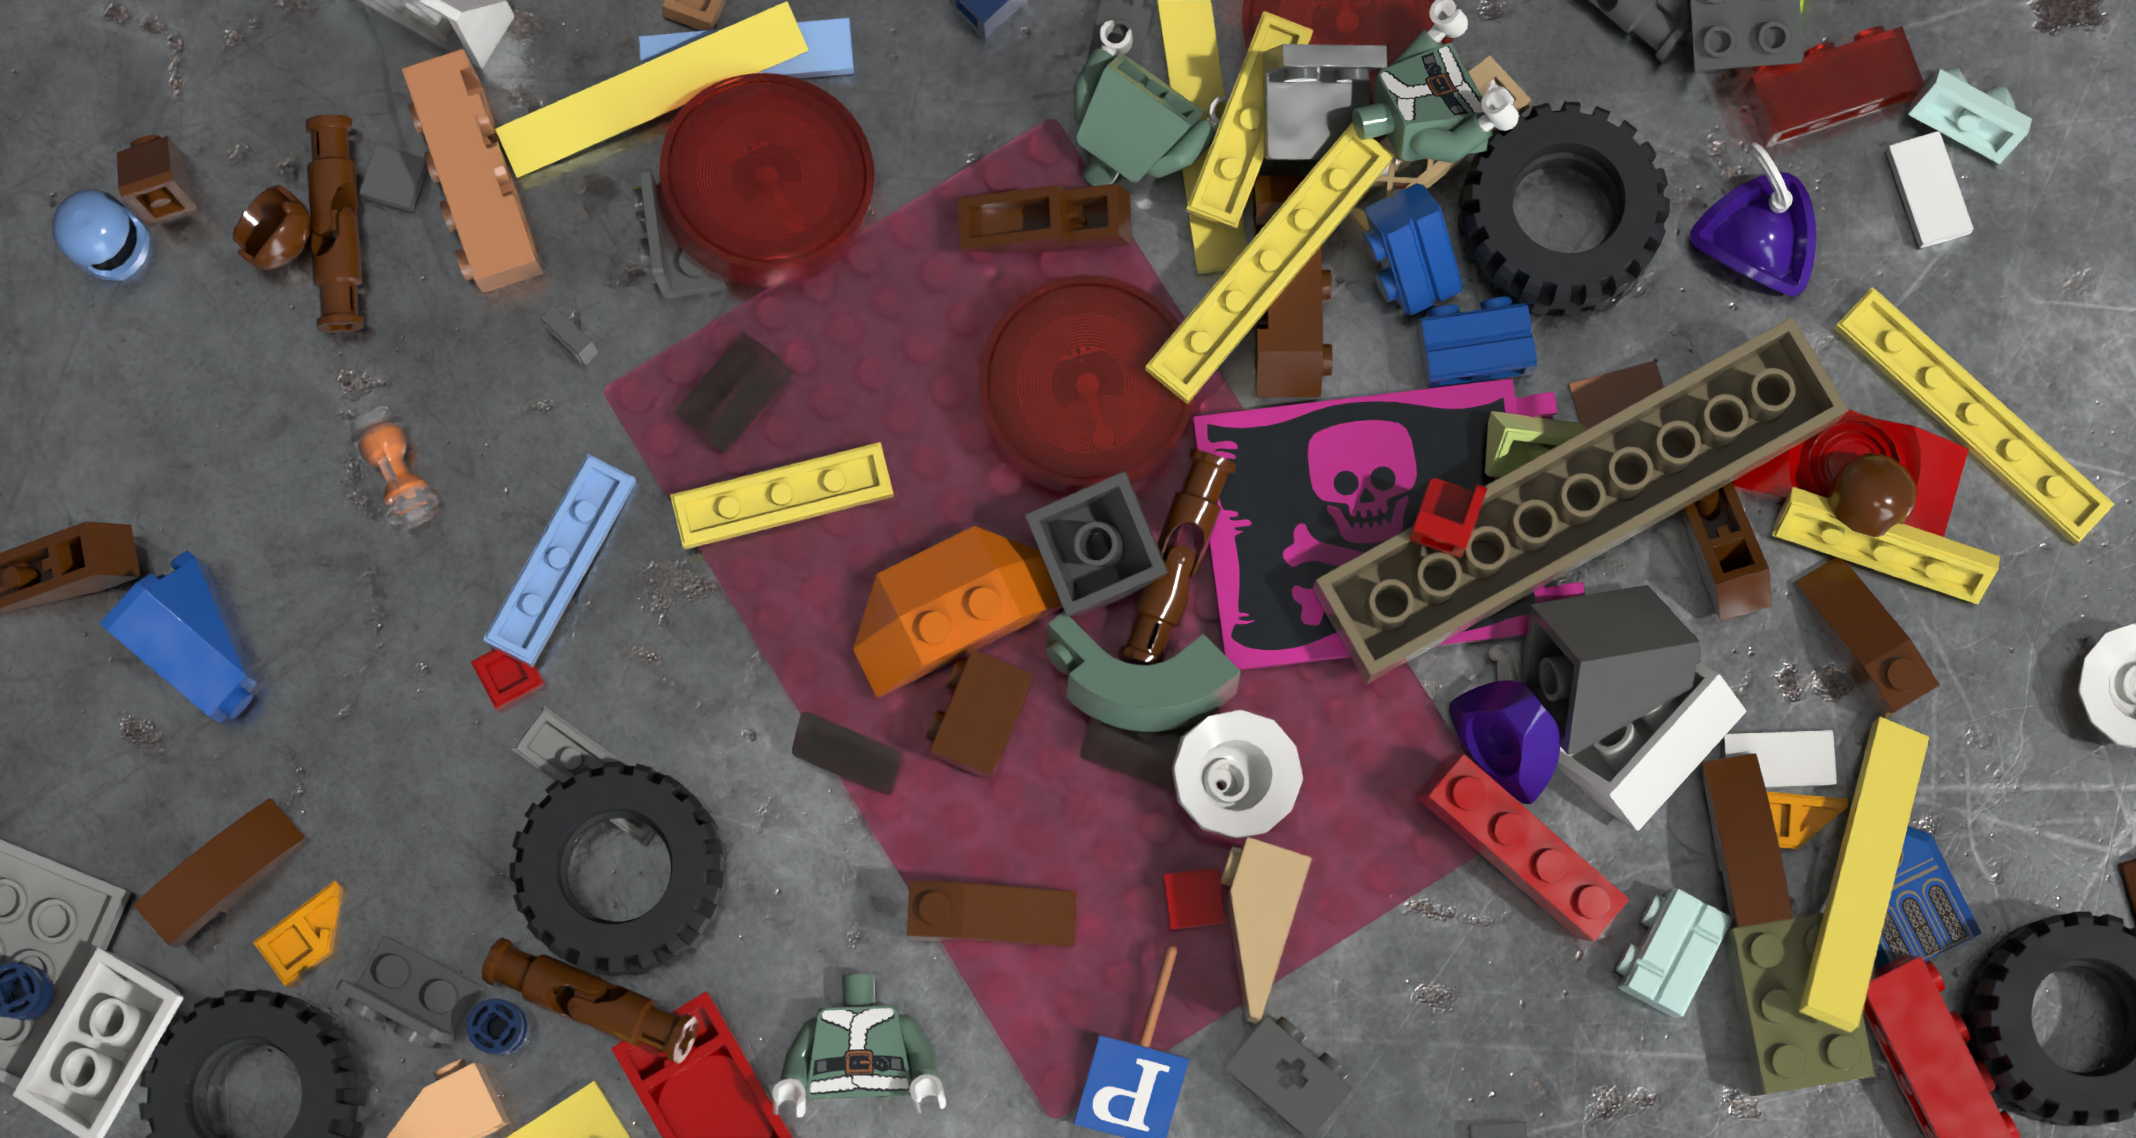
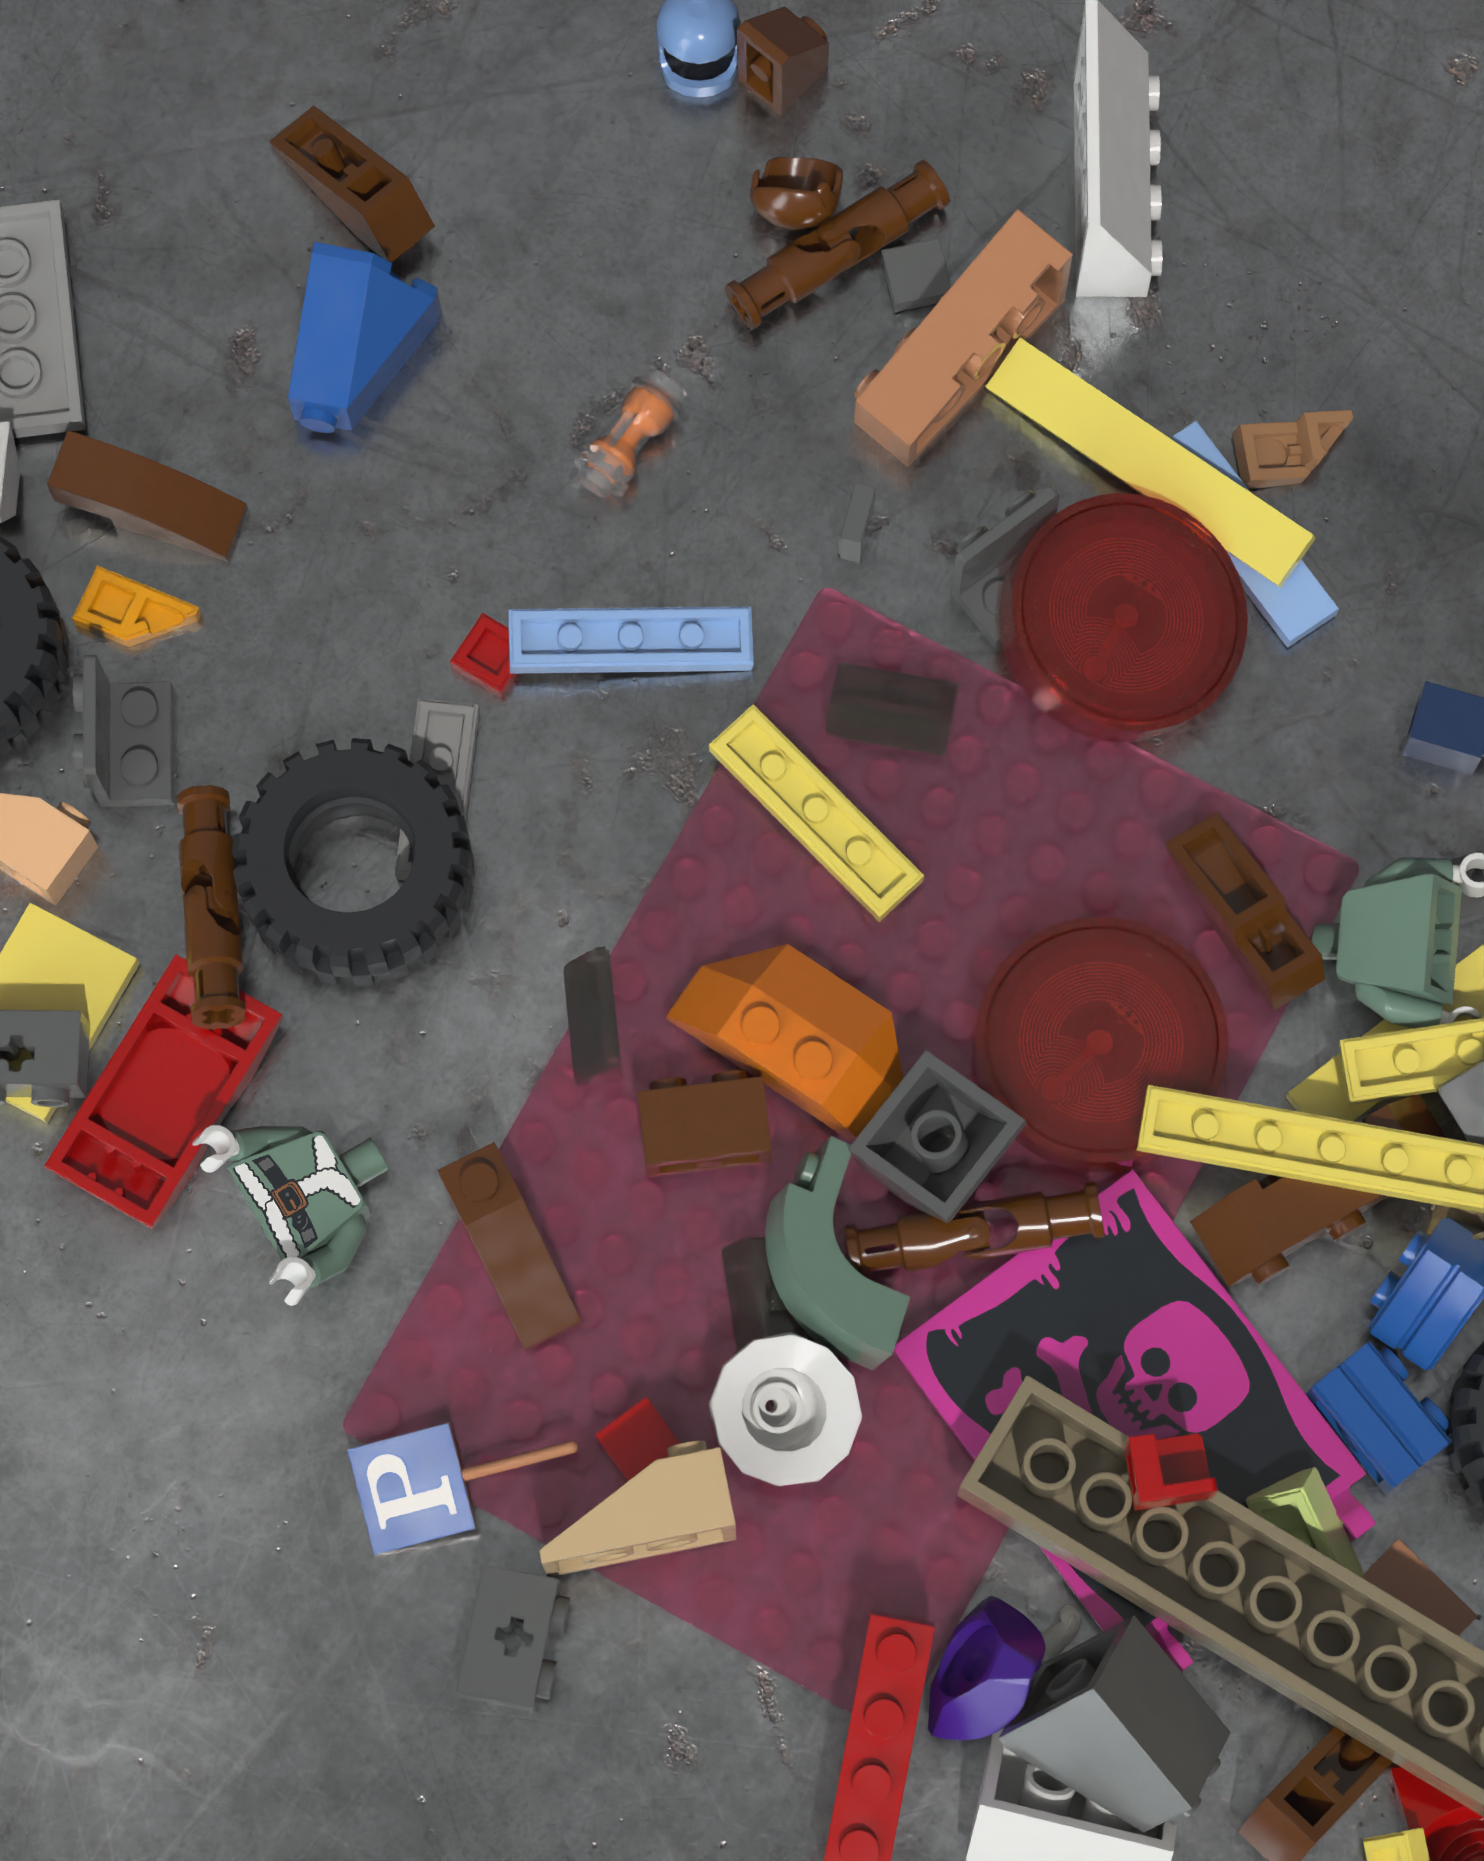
camera: 60 degrees right, 5 degrees down
dark blue wheel [467,999,530,1056] -> none

